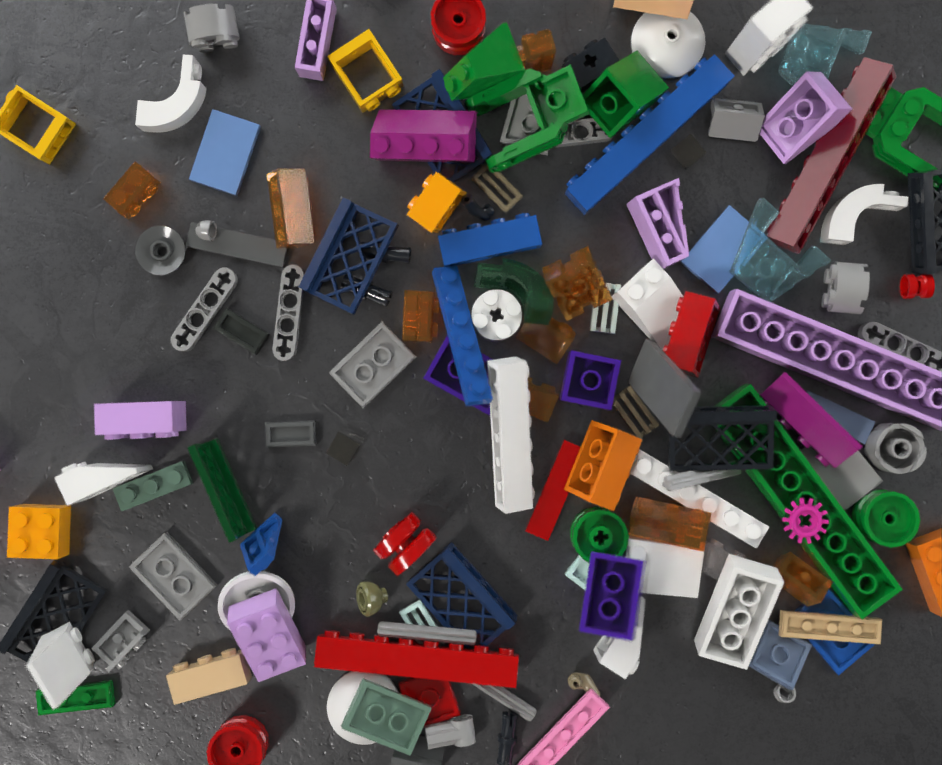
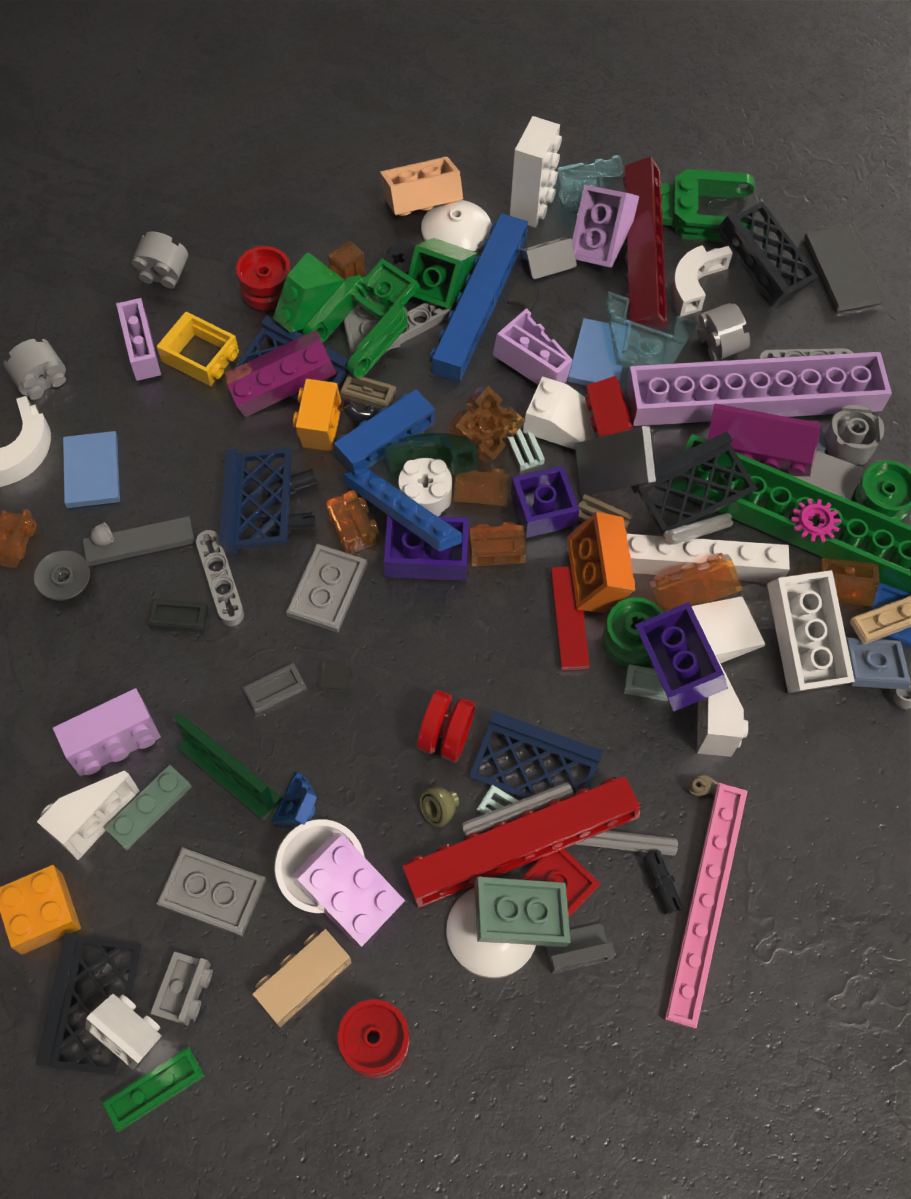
camera: 25 degrees left, 25 degrees down
light grey beam [171,268,238,352] -> none
clear orange brick [267,168,315,249] -> none
light grey piece [425,714,476,749] -> none
white brick [488,357,535,514] -> none
red wheel [900,274,935,299] -> none

